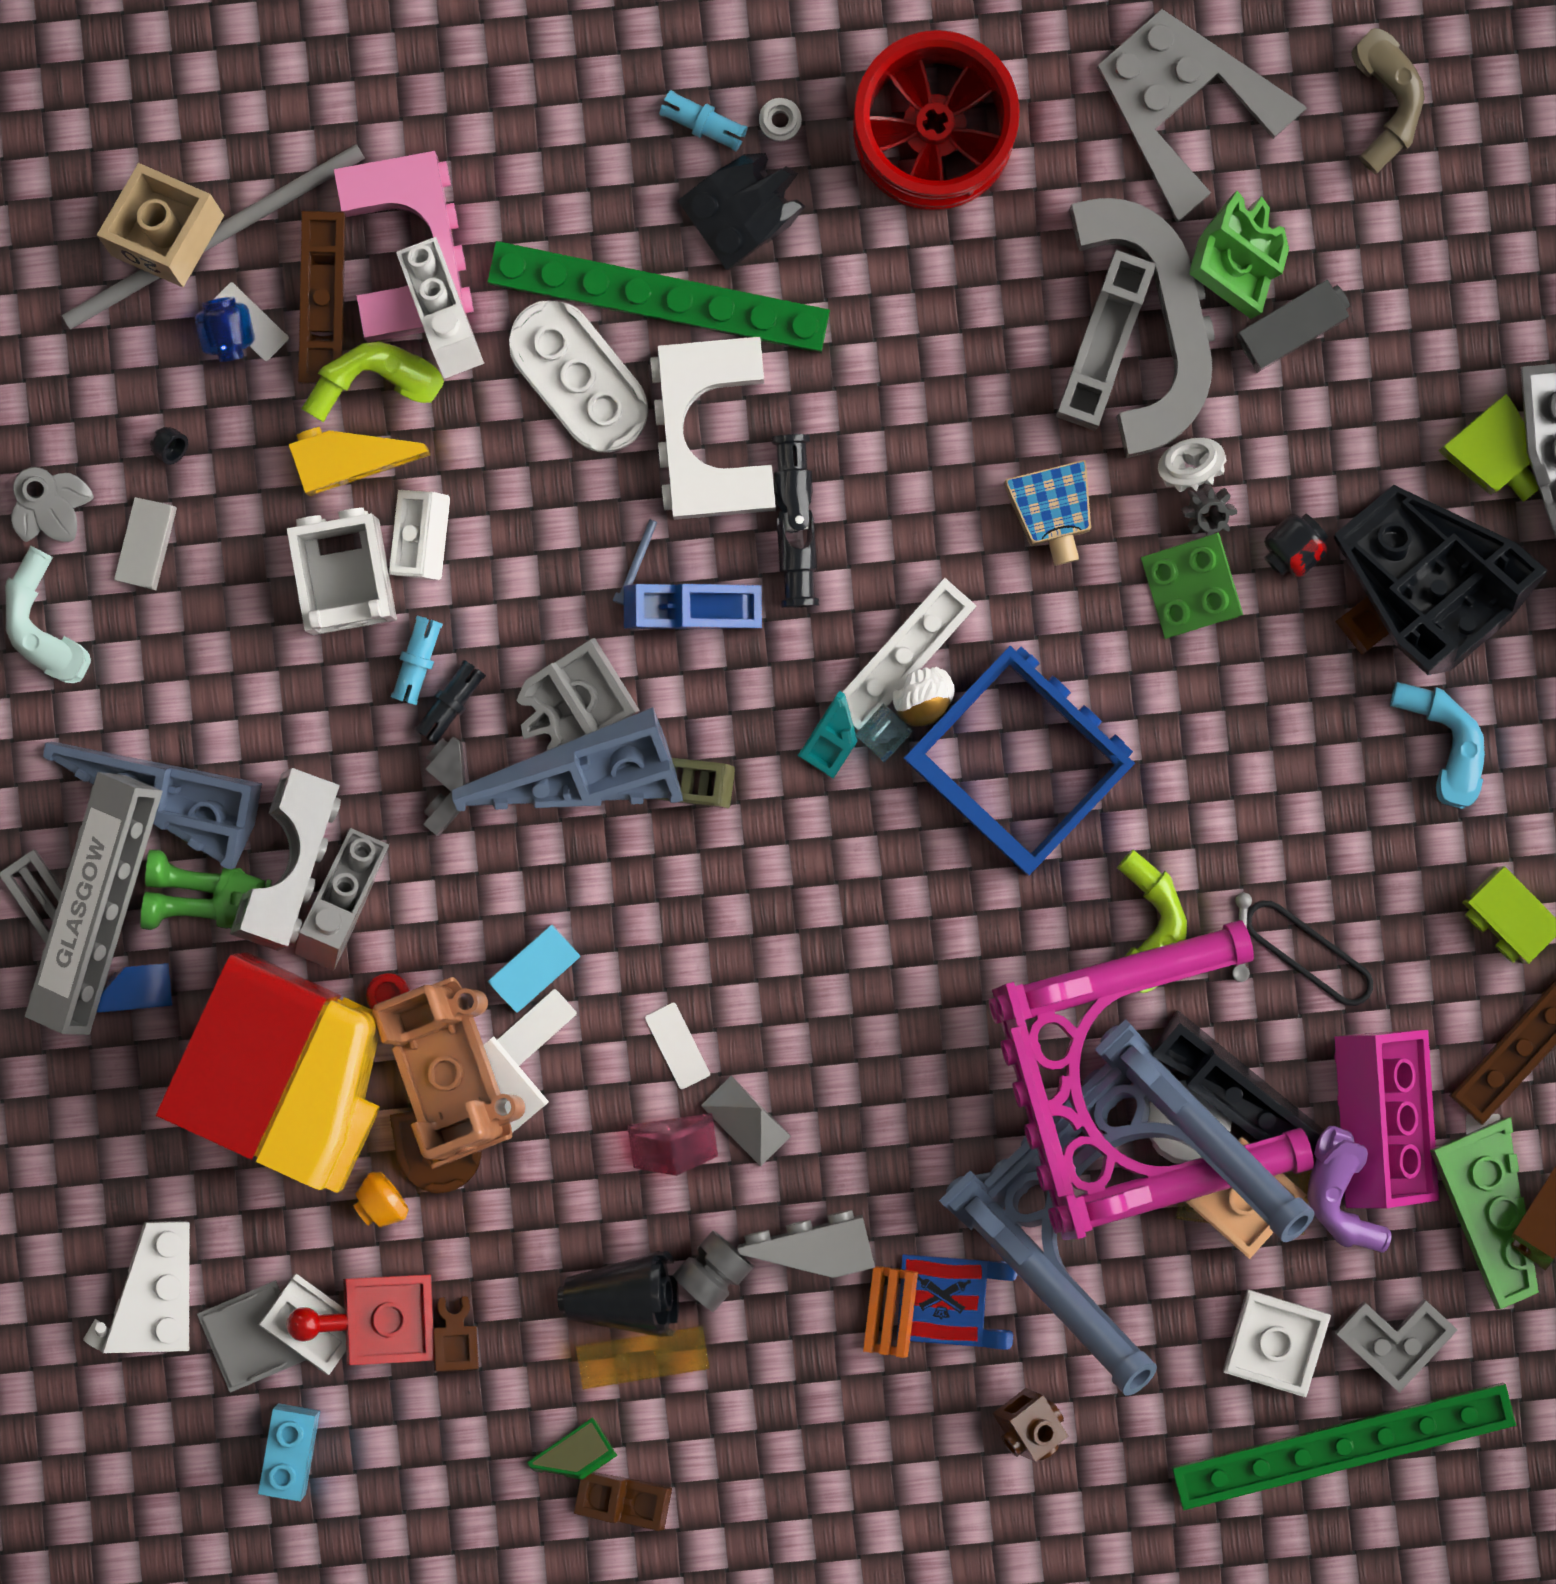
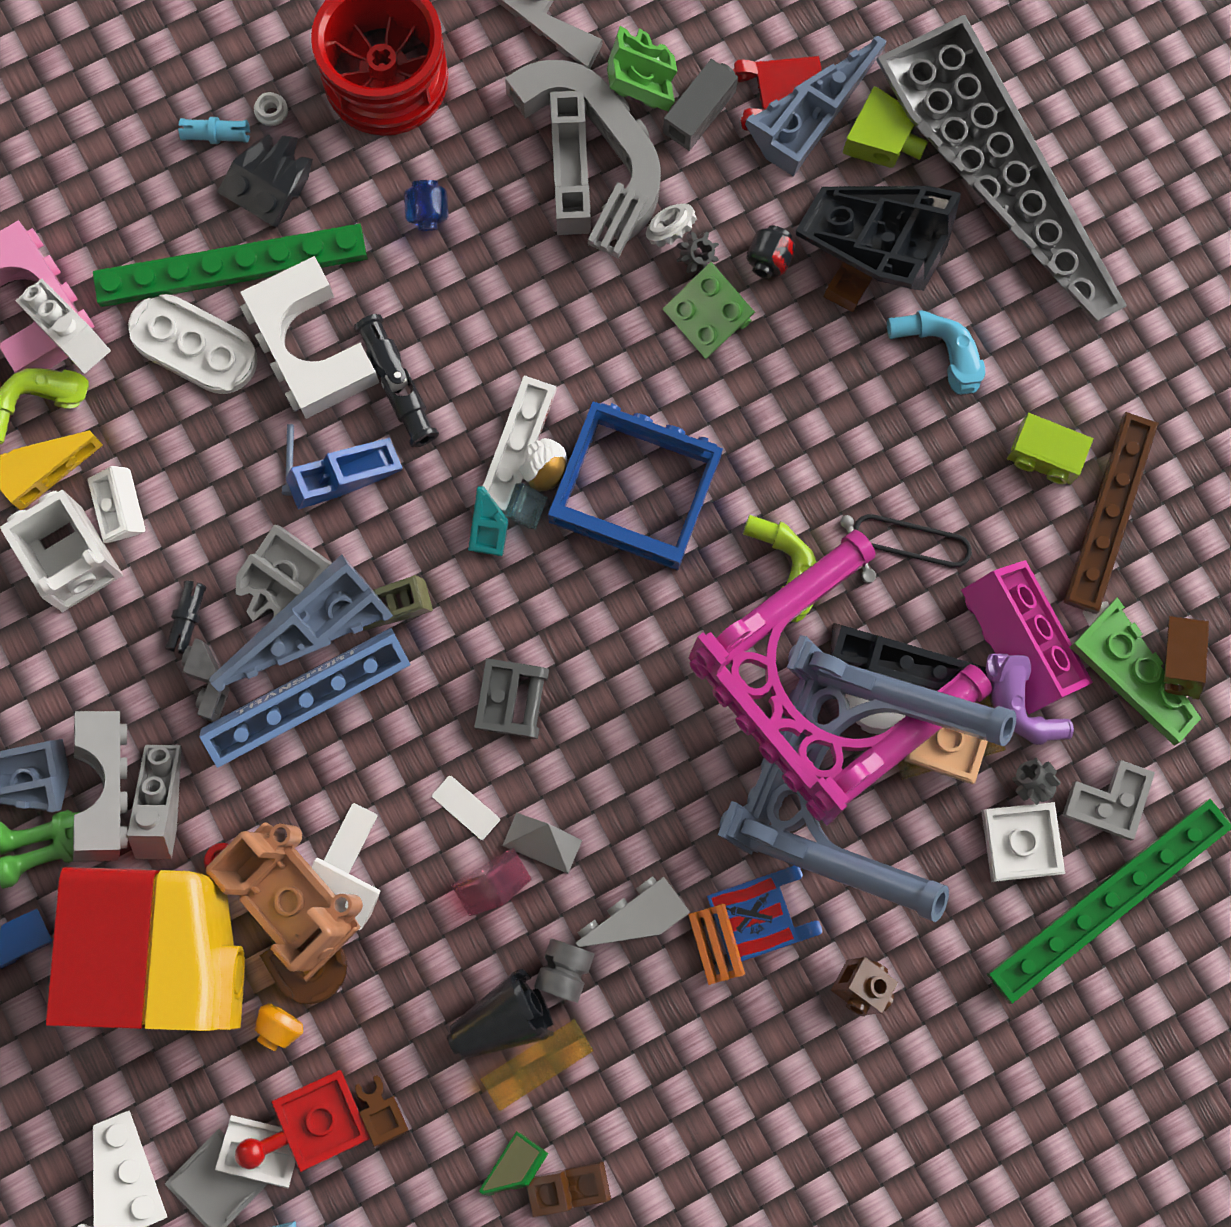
camera: 30 degrees left, 10 degrees down
medium azure pin [391,615,443,705] -> none
medium azure slope [487,924,581,1013] -> none
torso [1004,460,1091,566] -> none
none -> medium blue brick [199,628,411,768]
none -> clear blue head [404,180,449,231]
none -> dark grey plate [474,658,549,739]
none -> light grey tile [588,182,648,258]
none -> red flag [732,56,822,131]
none -> sand blue wedge [745,36,887,176]
none -> dark grey gear [1012,758,1061,805]

